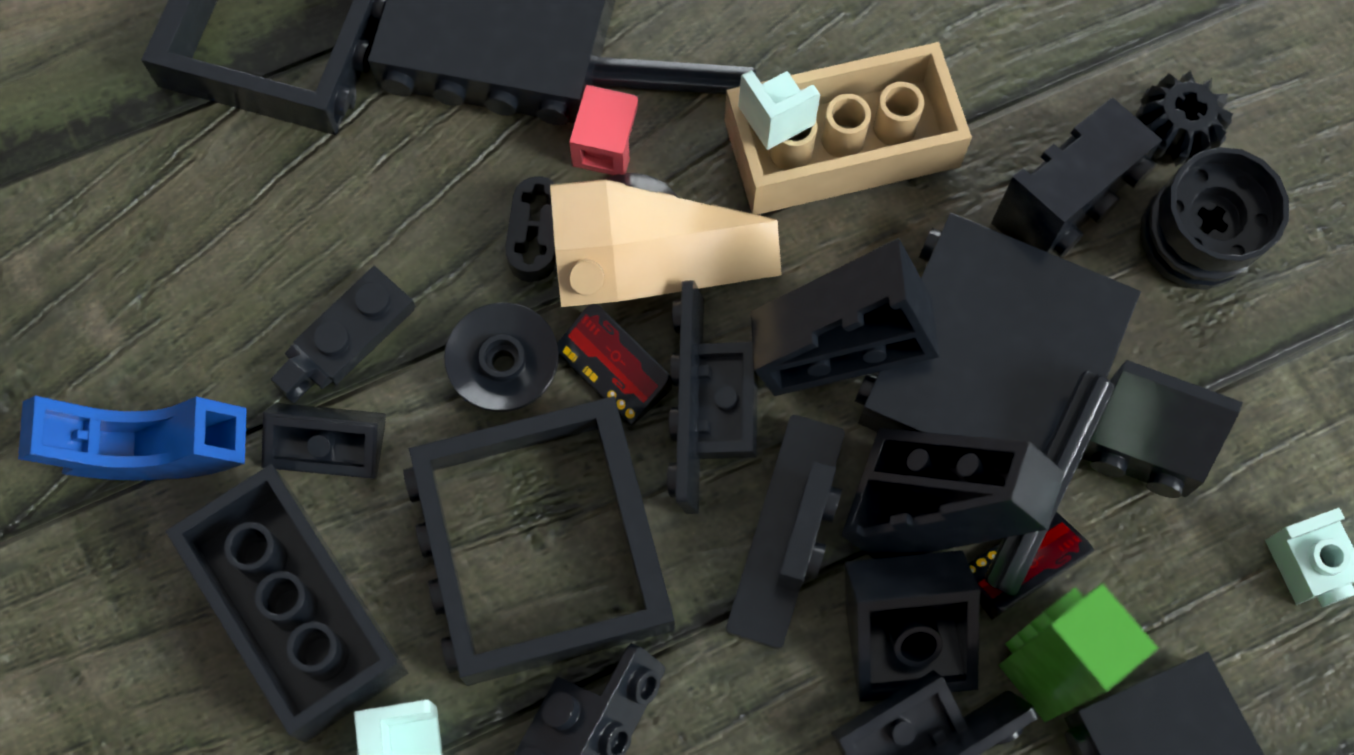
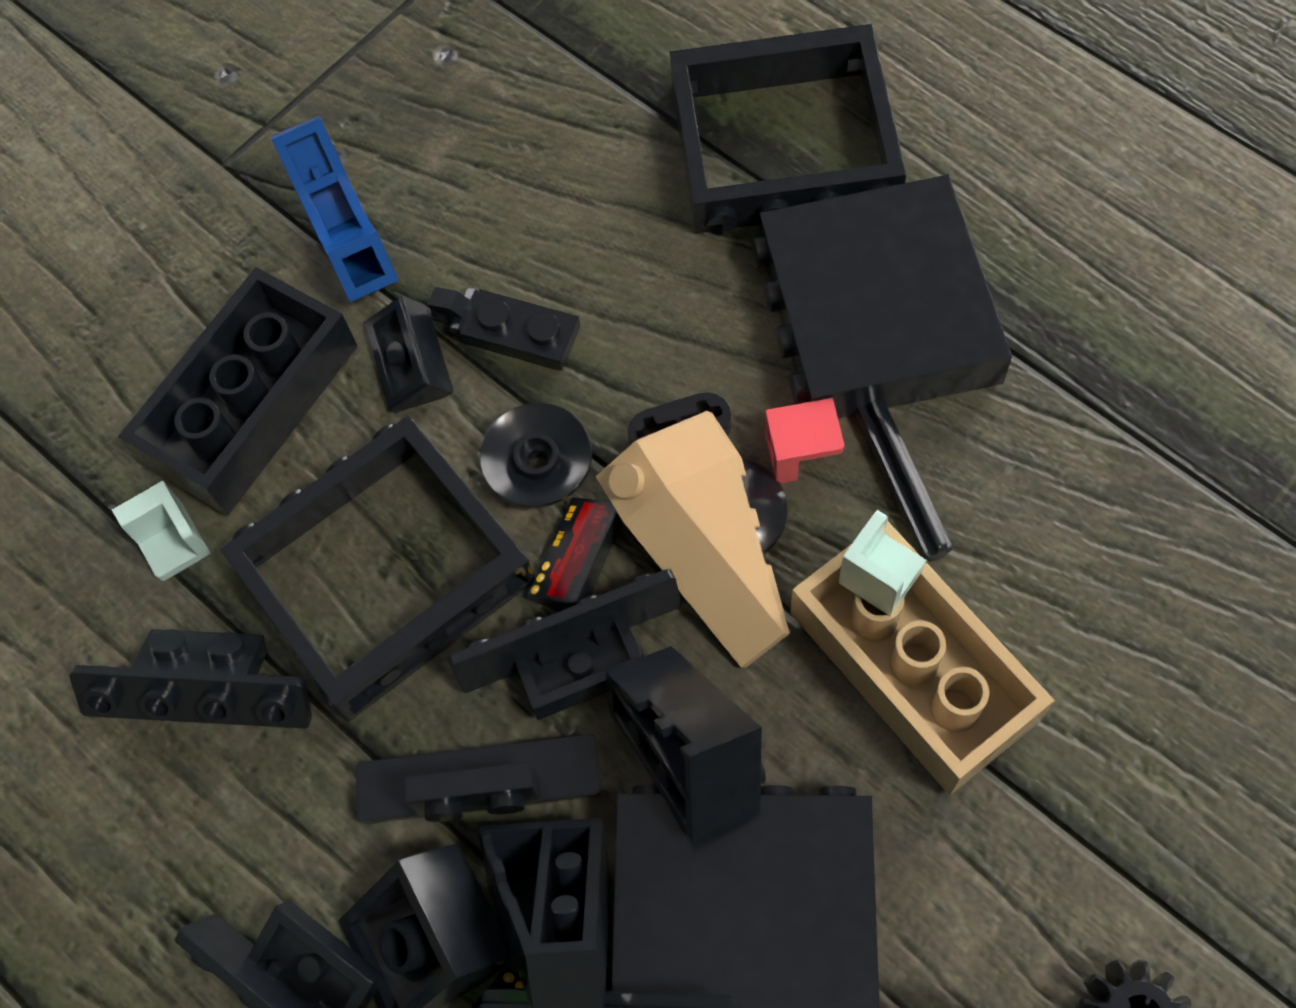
camera: 75 degrees right, 5 degrees down
black wedge [991,97,1162,258] -> none

